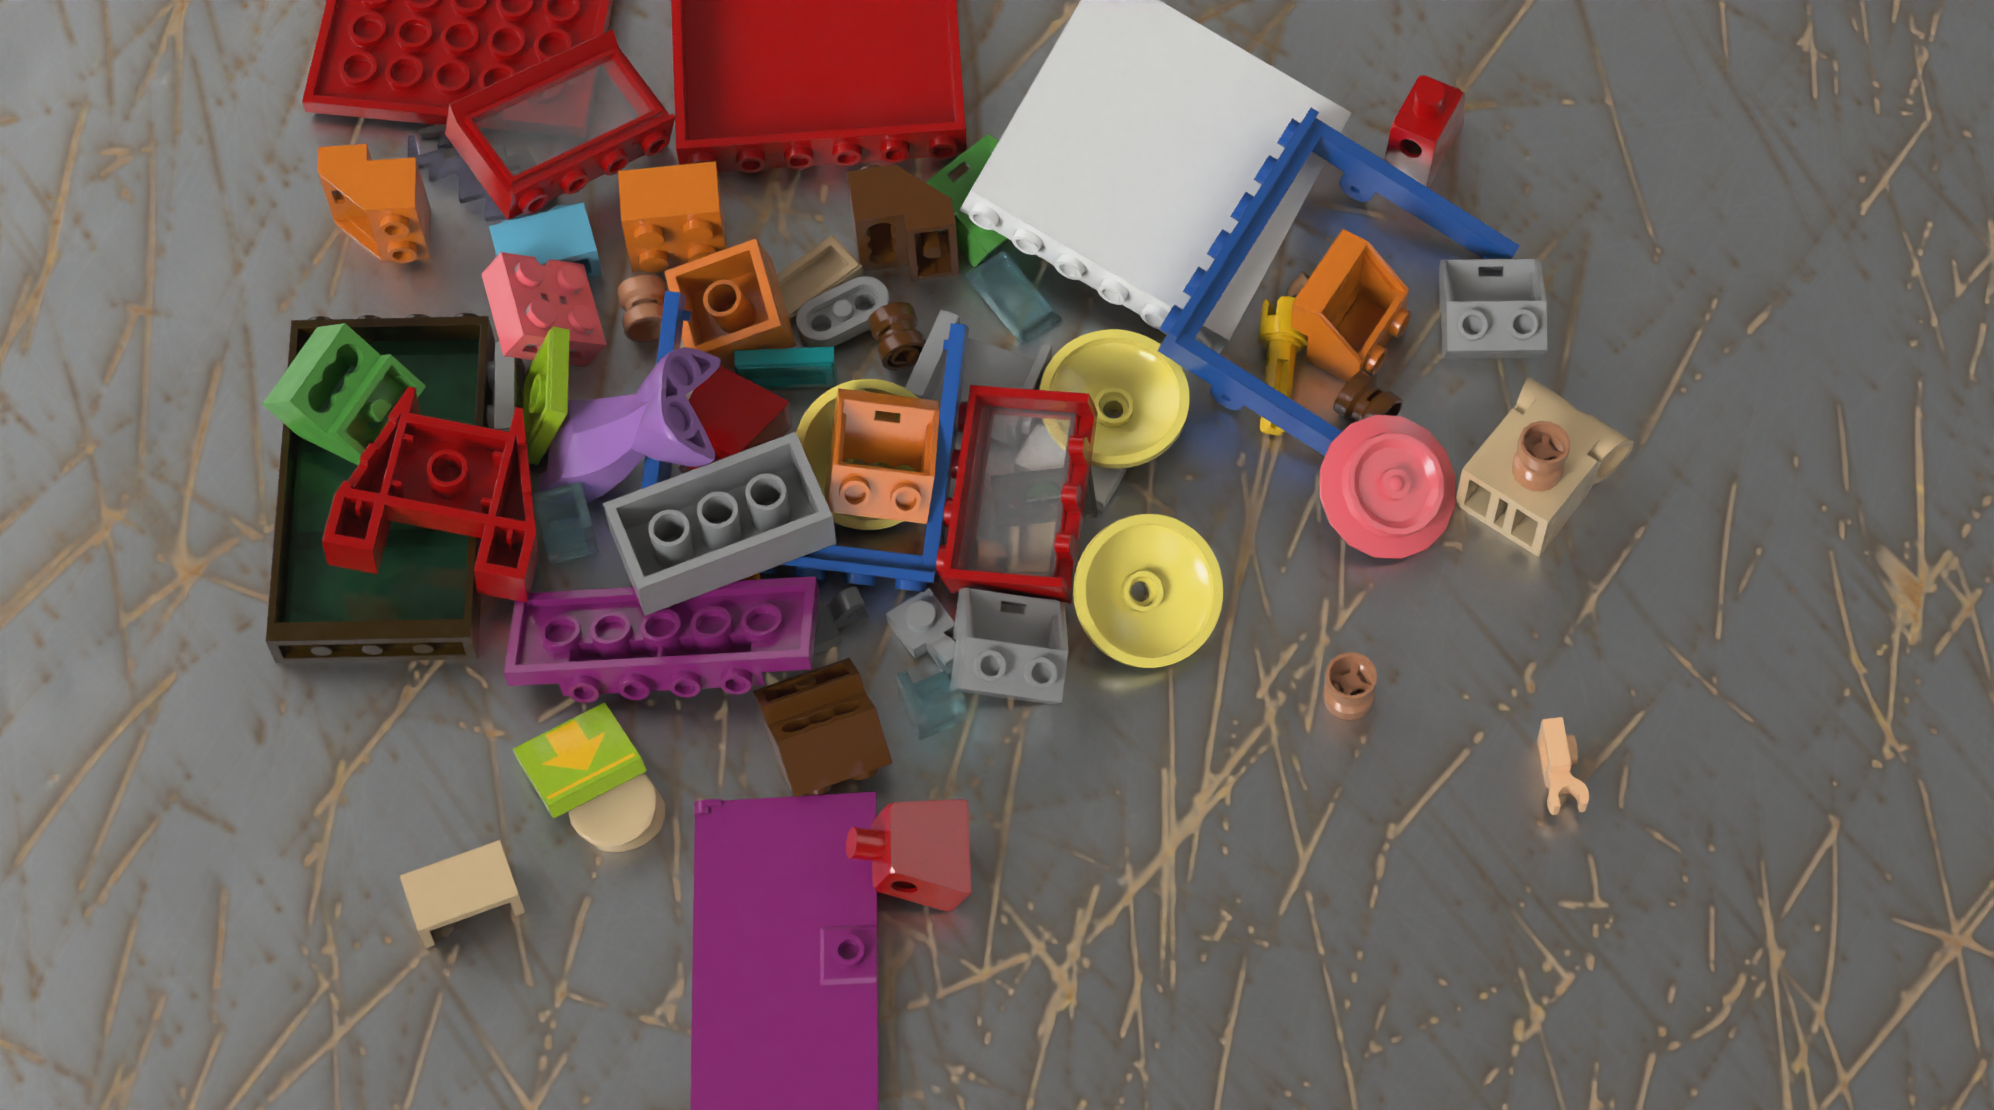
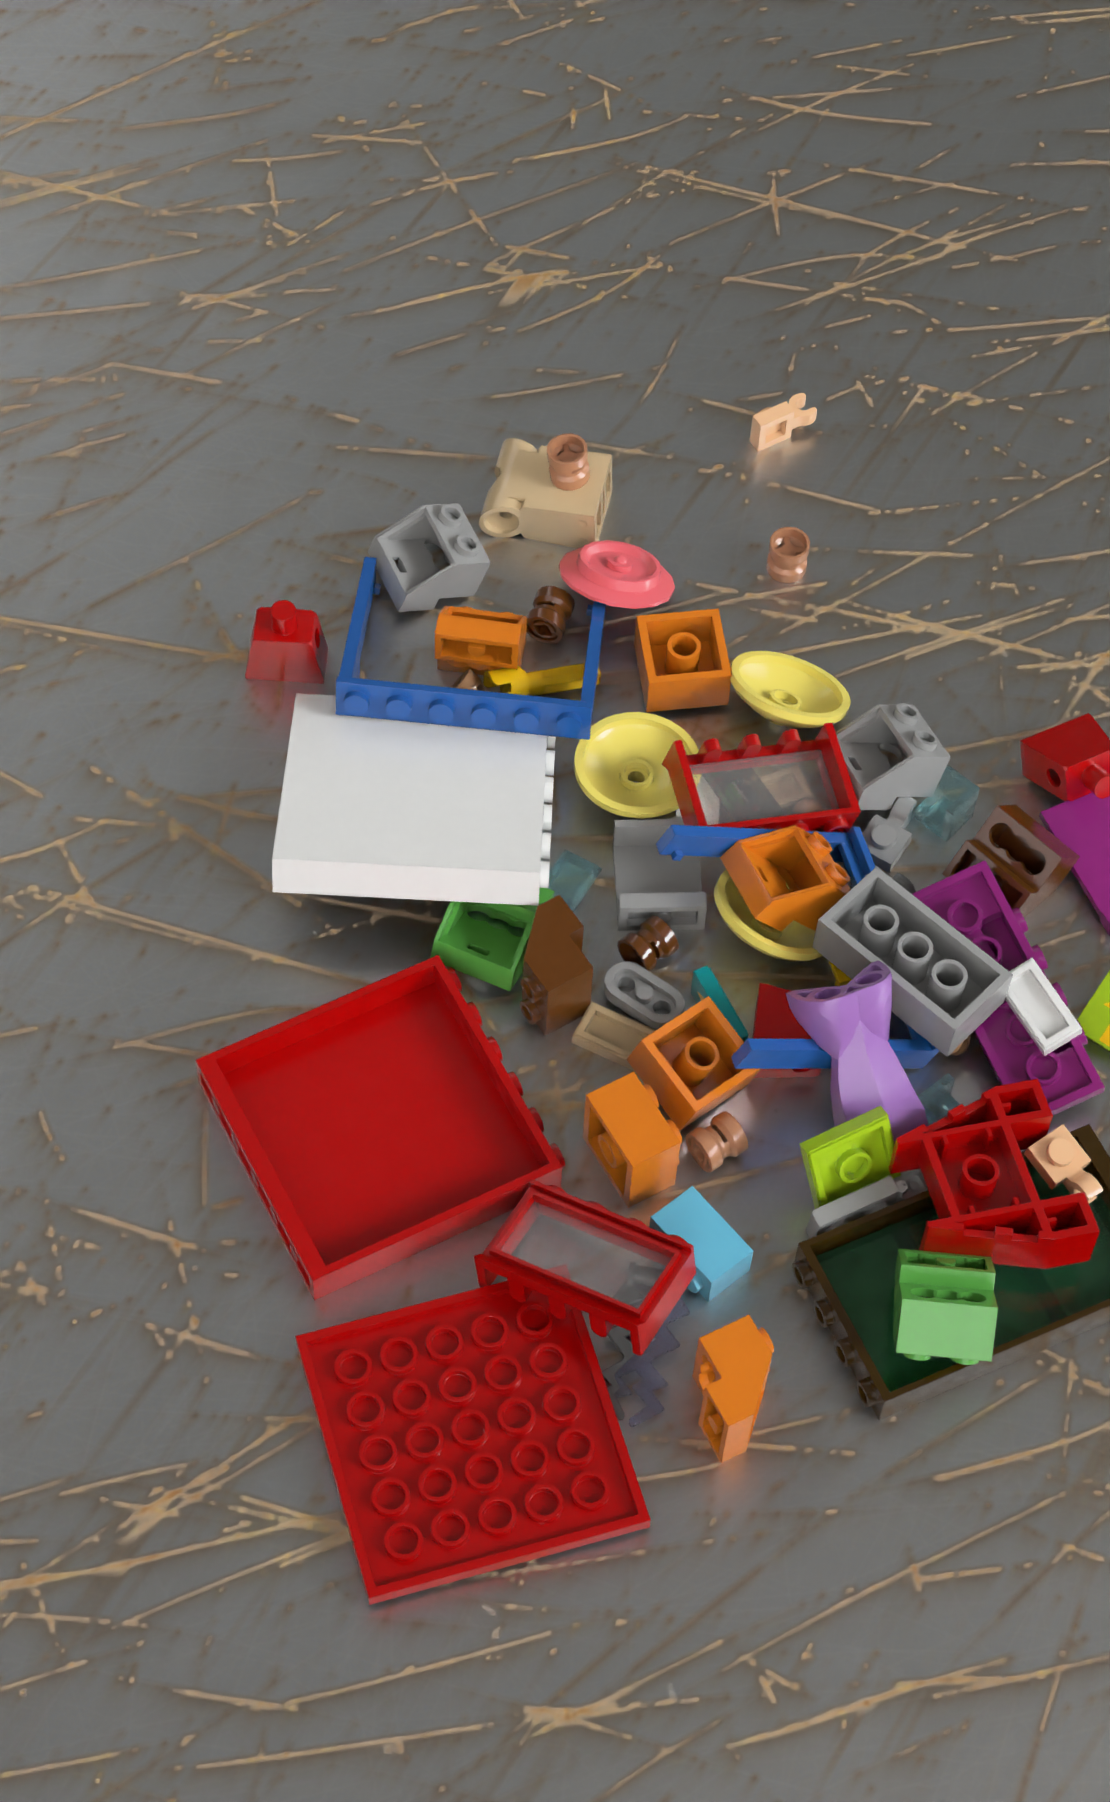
camera: 120 degrees left, 5 degrees down
coral piece [481,252,607,367] -> none
none -> orange brick [634,608,732,712]
none -> white tile [1005,958,1082,1056]
none -> light nougat plate [1024,1124,1103,1204]

